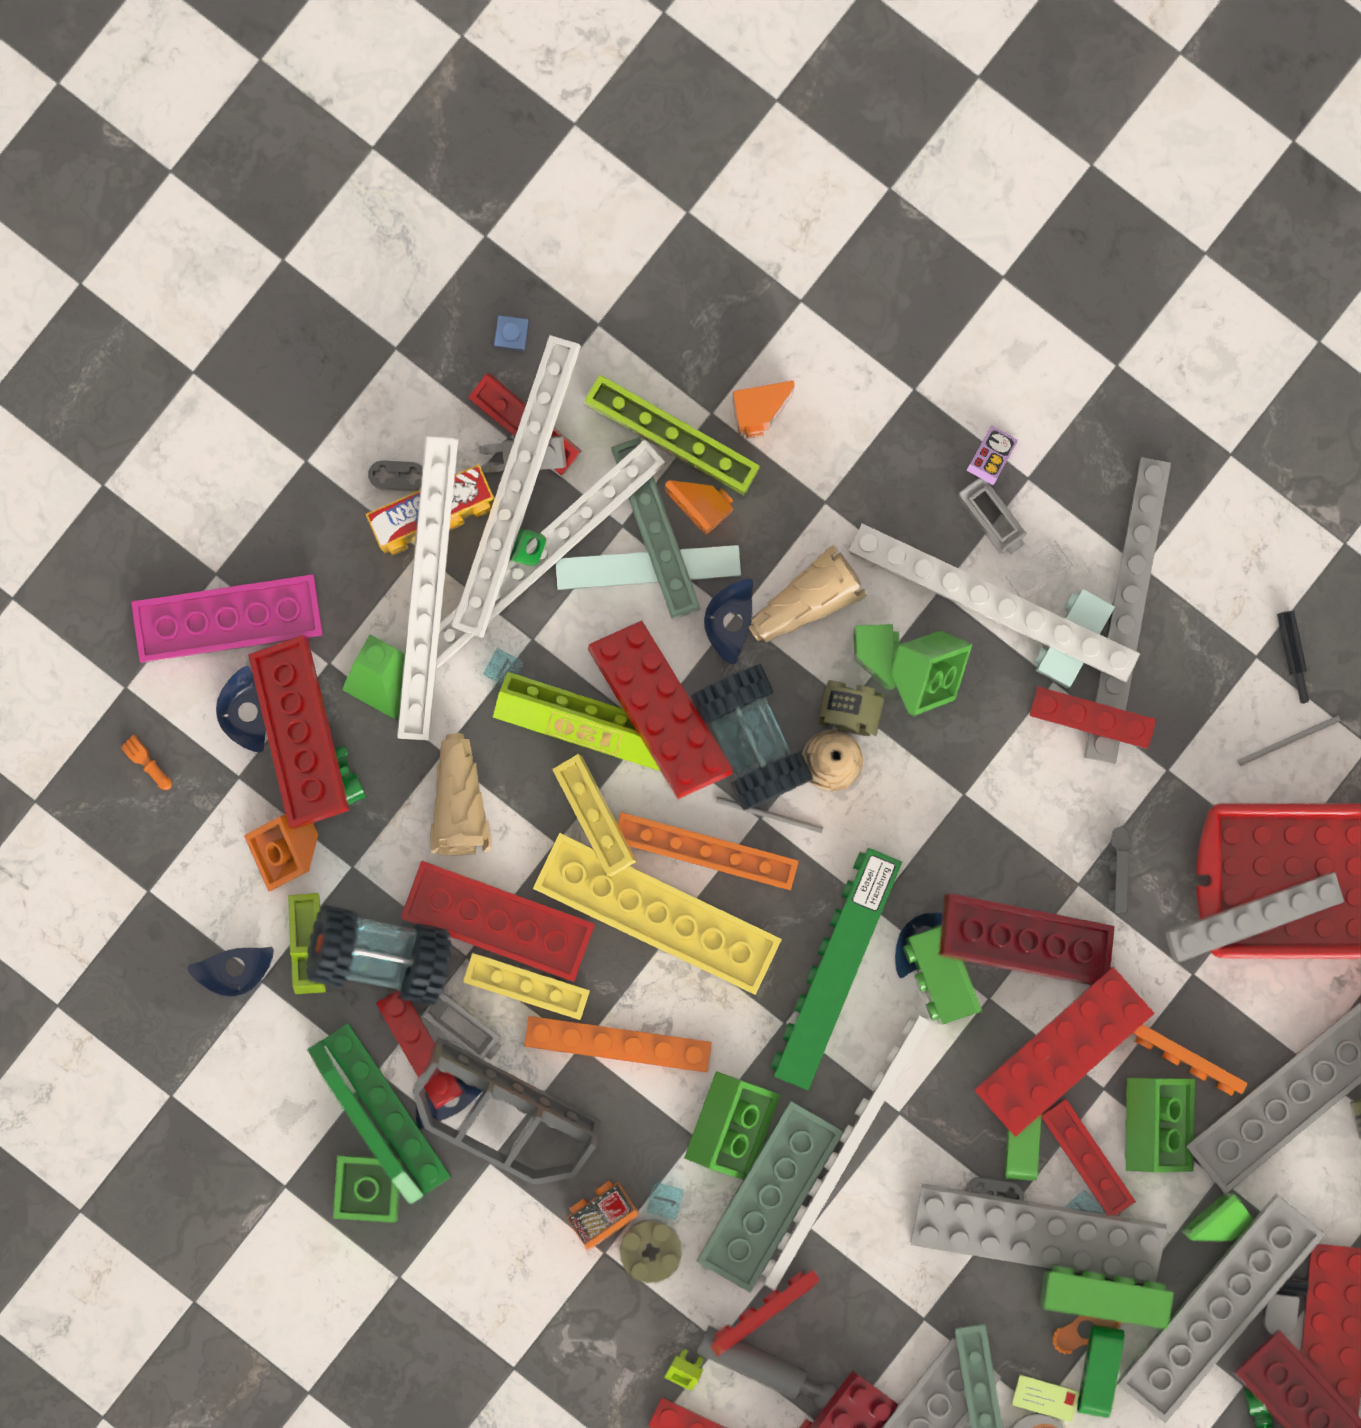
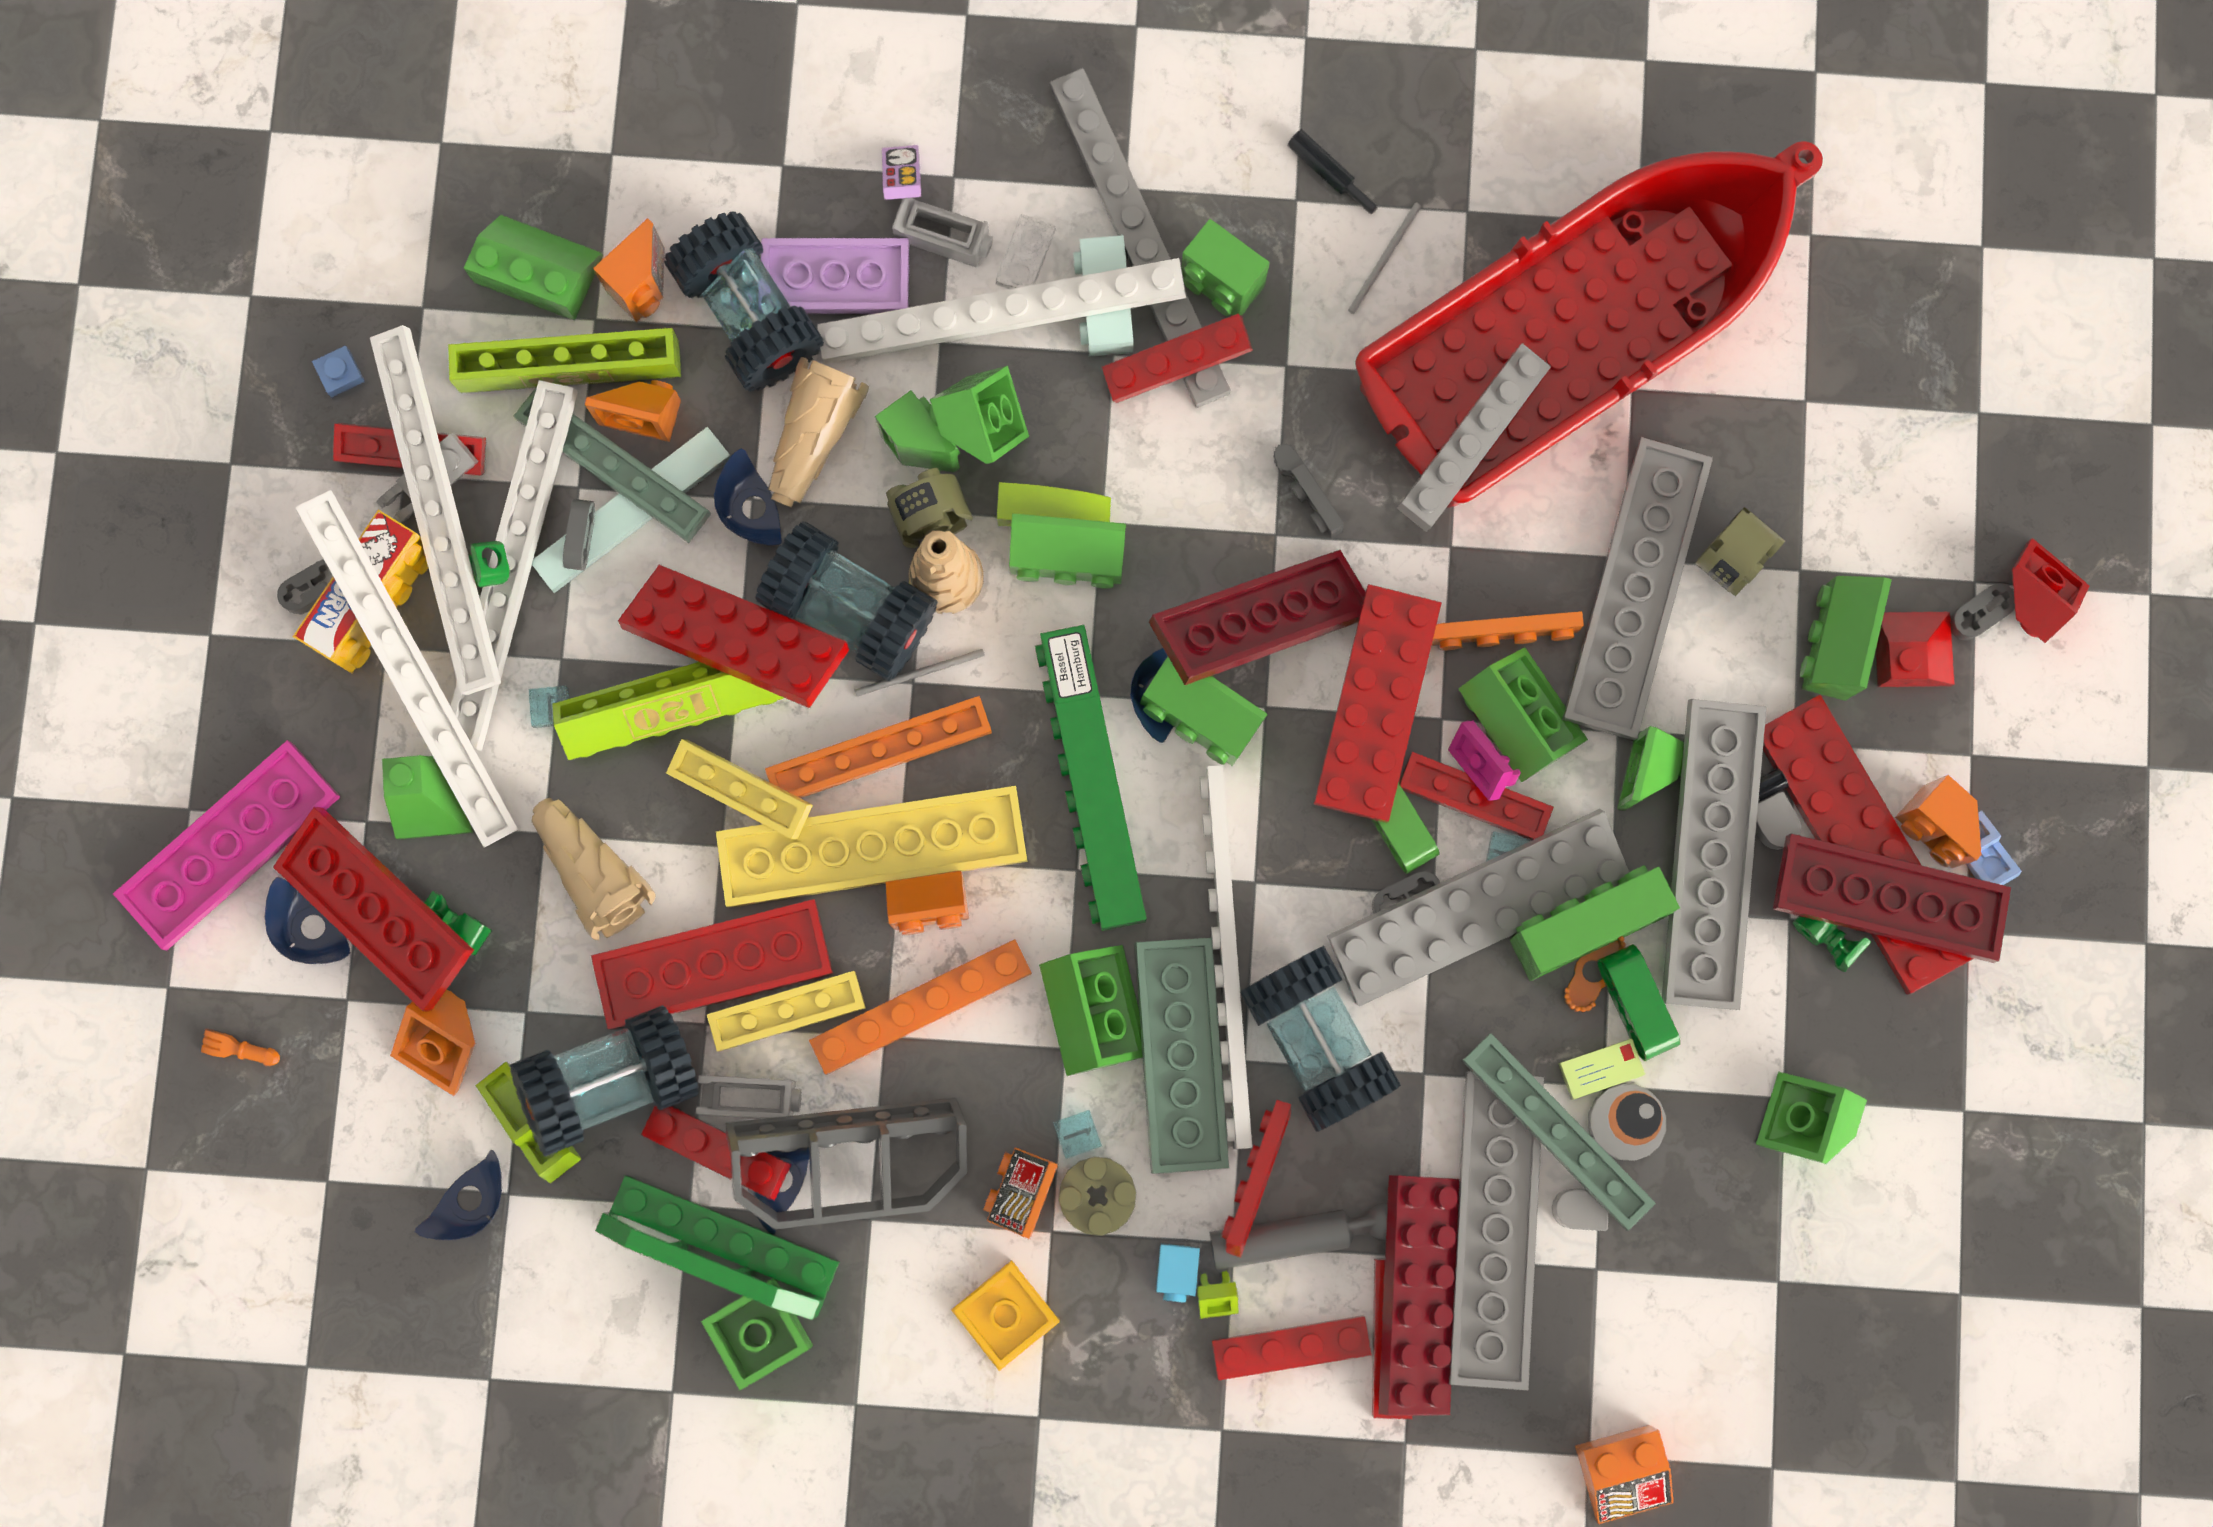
camera: 35 degrees left, 5 degrees down
none -> bright green slope [464,215,603,321]
none -> dark grey beam [563,499,595,571]
none -> black plate [664,211,824,392]
none -> lavender plate [760,238,909,314]
none -> orange slope [886,871,969,935]
none -> yellow tile [951,1260,1060,1371]
none -> lime slope [997,482,1111,526]
none -> bright green slope [1009,513,1126,588]
none -> medium azure brick [1156,1243,1200,1302]
none -> bright green brick [1181,219,1270,316]
none -> plate [1240,946,1401,1132]
none -> dark pink plate [1448,721,1521,801]

